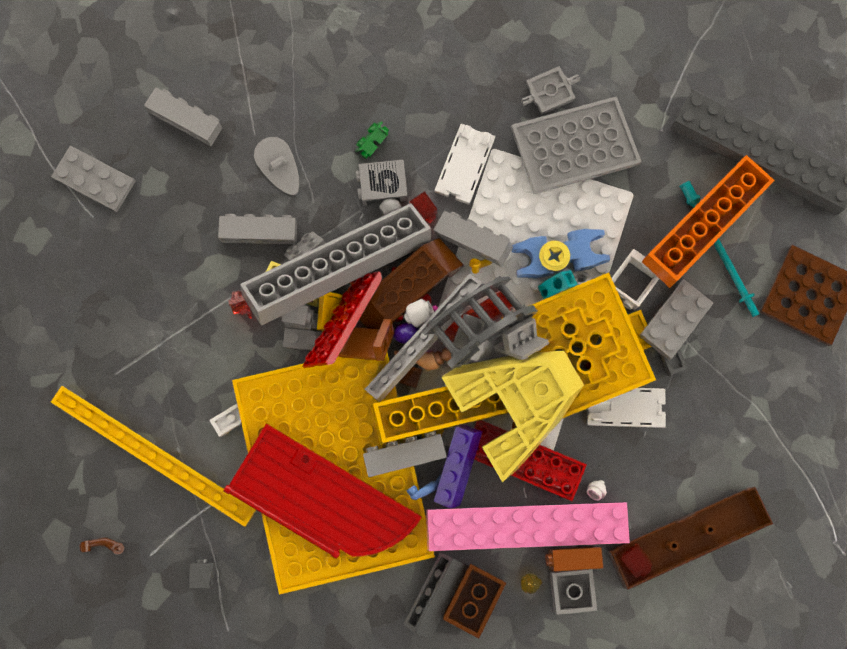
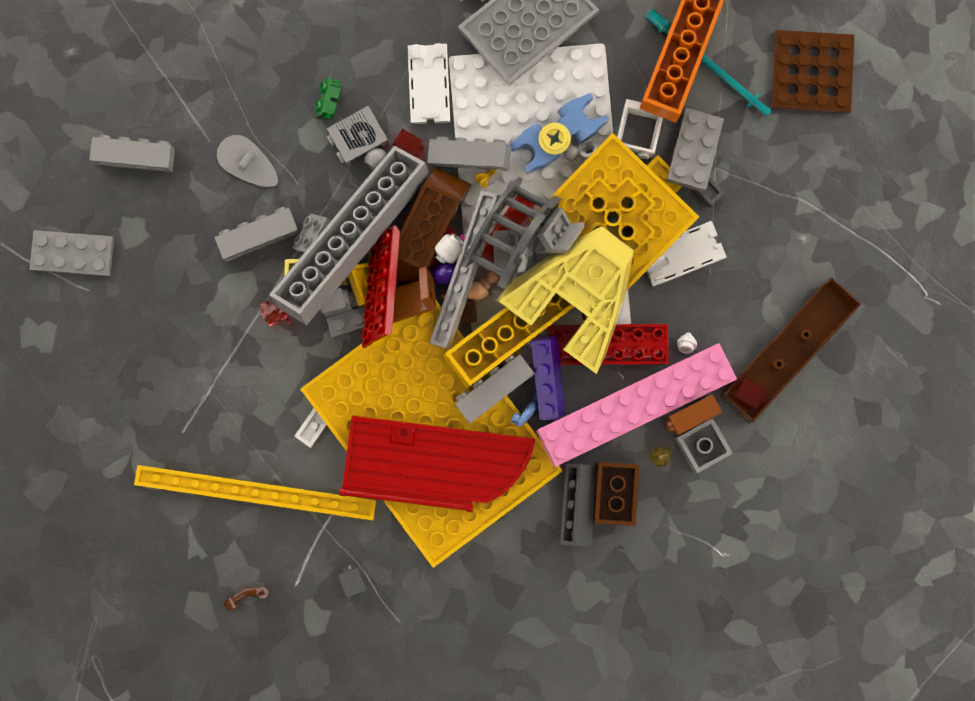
camera: 20 degrees left, 5 degrees up
teal leg [538,270,578,300] -> none

